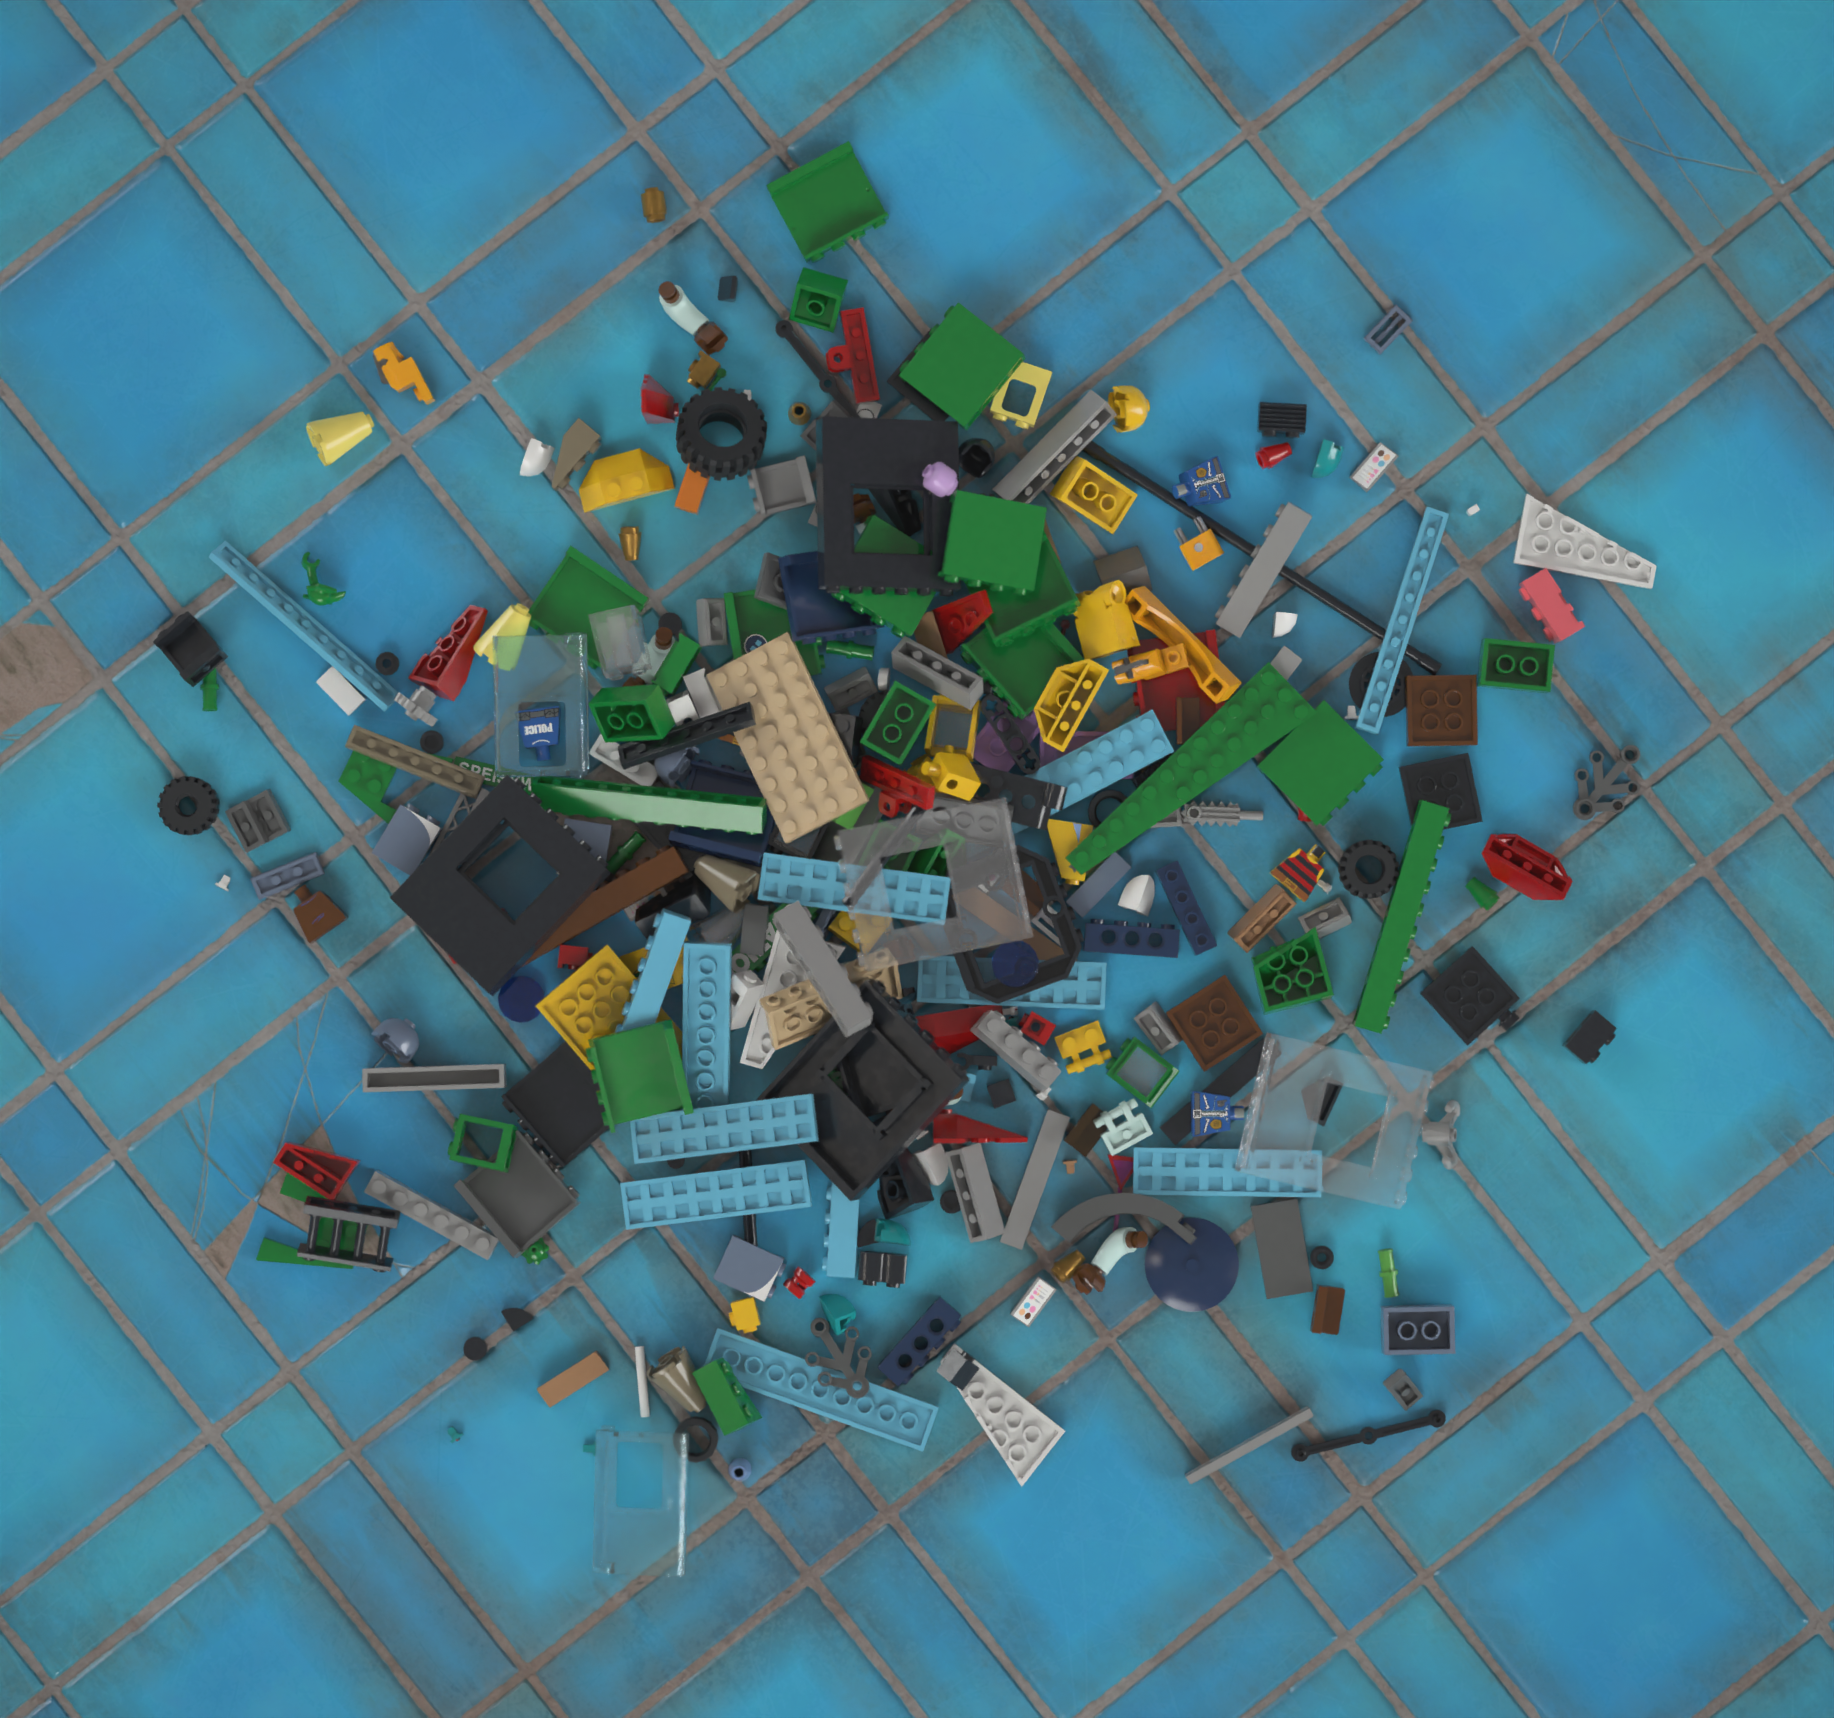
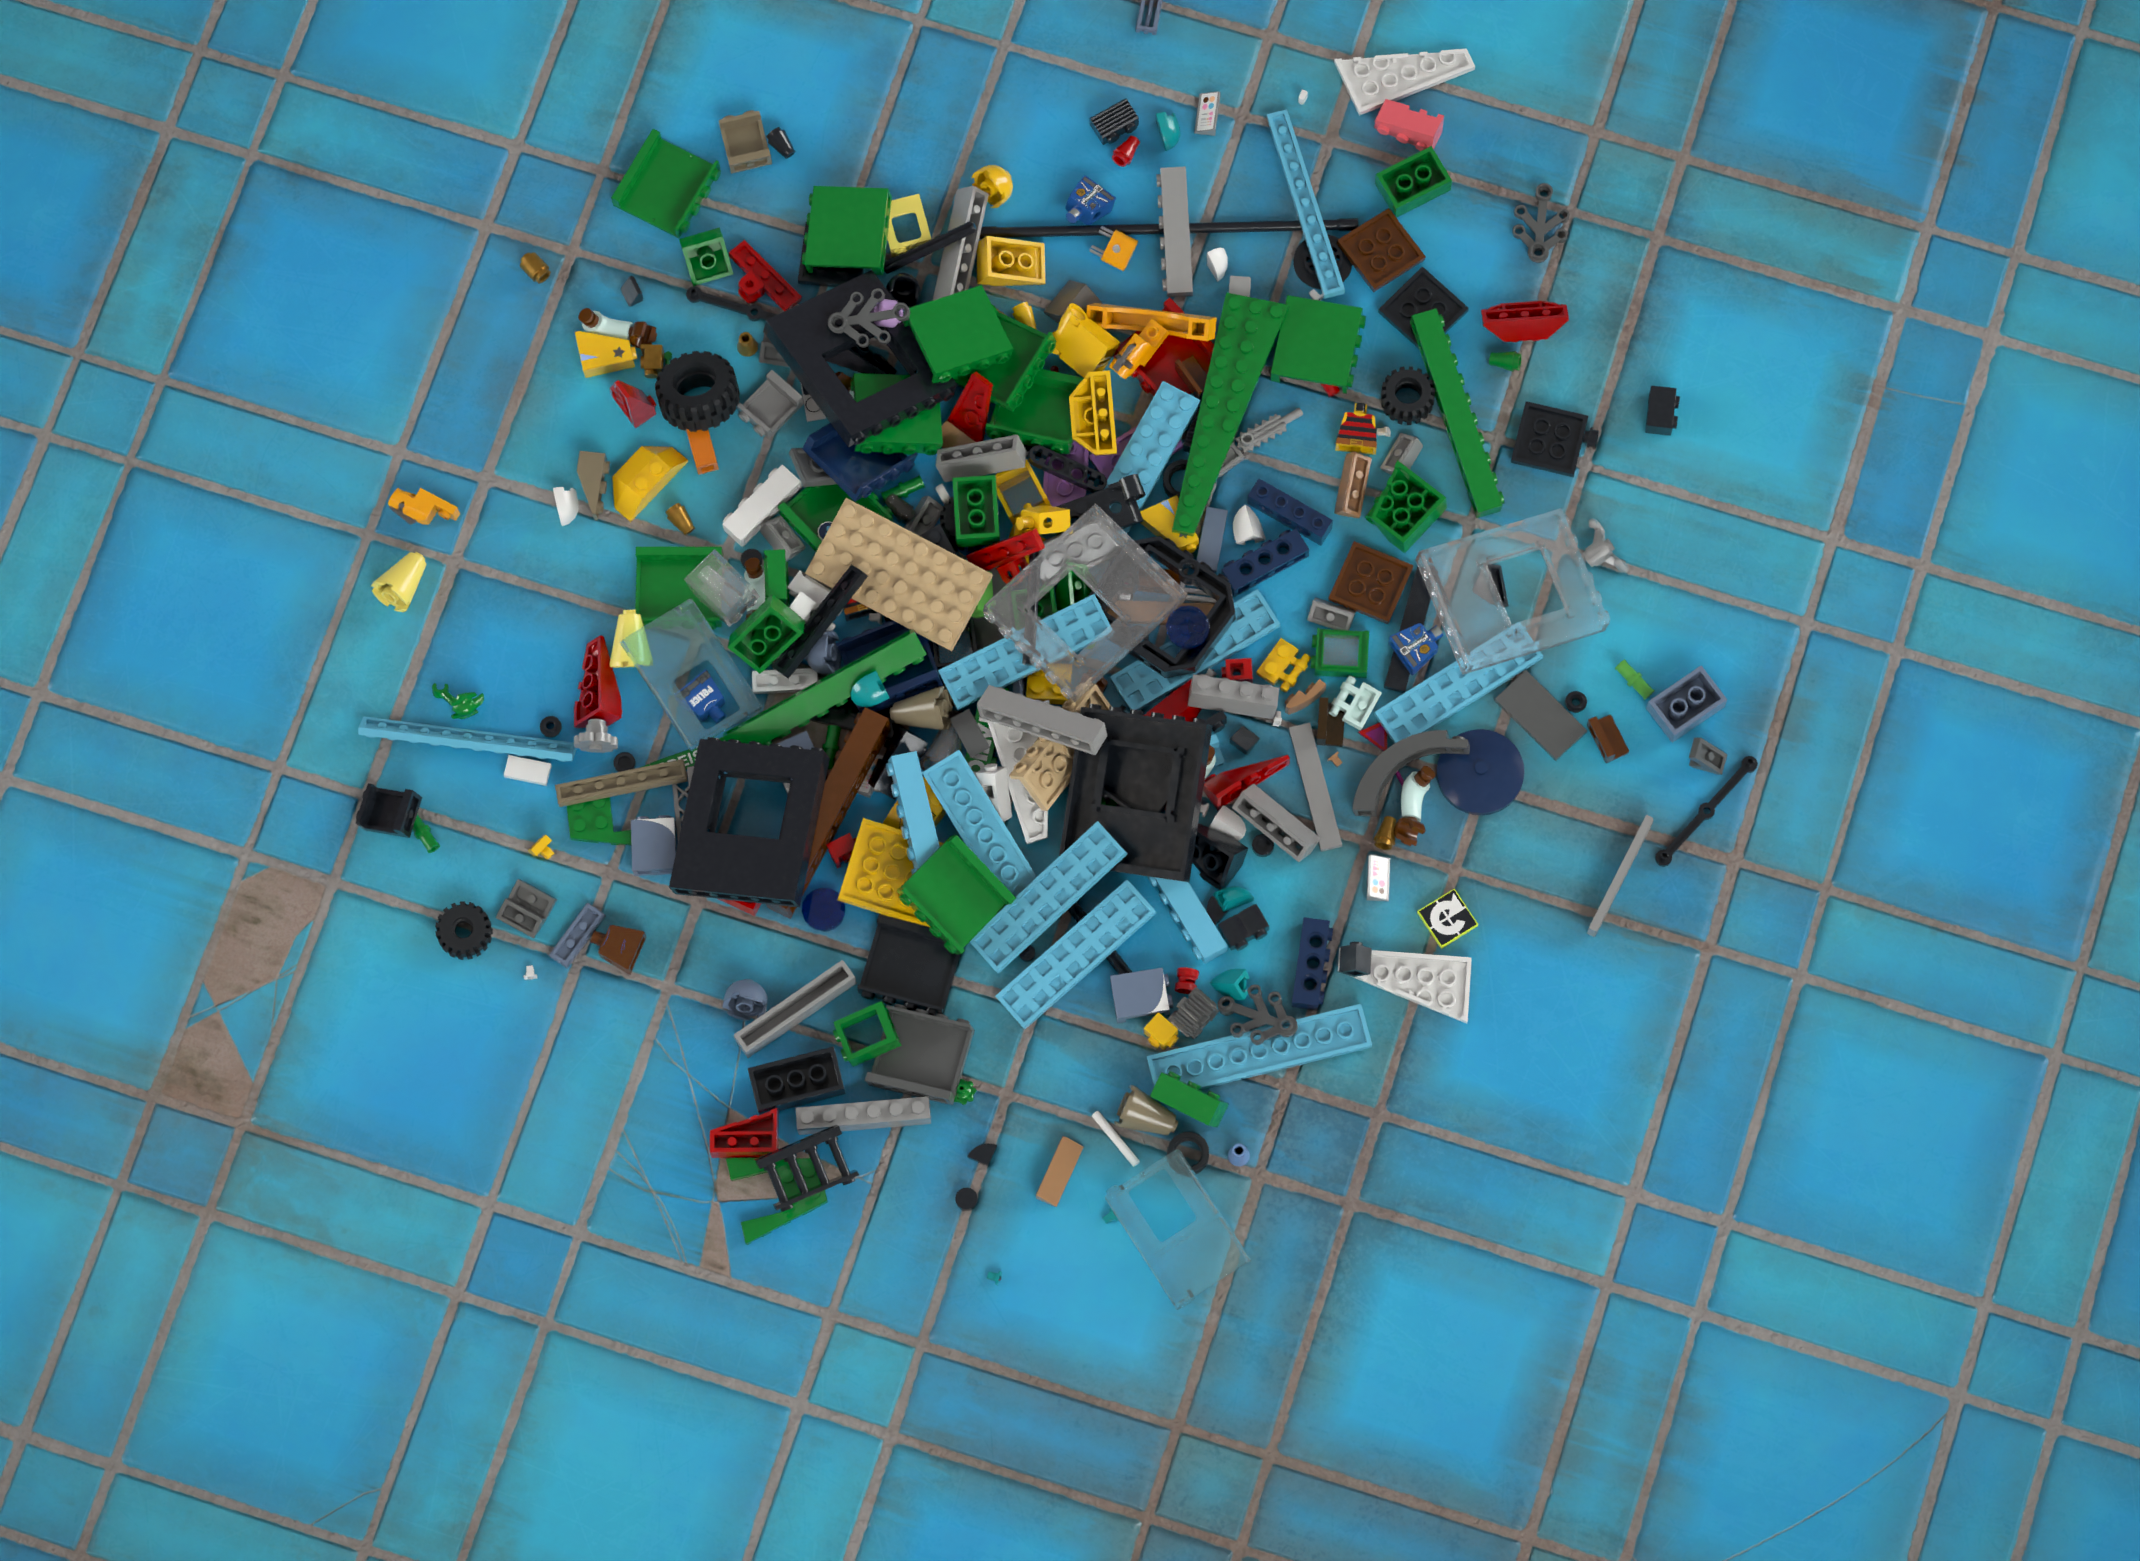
camera: 30 degrees left, 15 degrees down
none -> yellow tile [528,835,554,860]
none -> yellow slope [575,331,638,378]
none -> dark tan panel [719,110,772,174]
none -> white brick [723,465,802,547]
none -> black brick [748,1046,846,1115]
none -> black cone [766,127,796,159]
none -> dark grey plant [828,288,911,348]
none -> teal brick [850,671,889,707]
none -> black axle [884,221,977,274]
none -> clear smoke cone [884,493,916,524]
none -> yellow cone [1012,302,1037,330]
none -> dark grey brick [1168,987,1219,1039]
none -> medium nougat slope [1285,679,1326,715]
none -> tile [1417,889,1478,949]

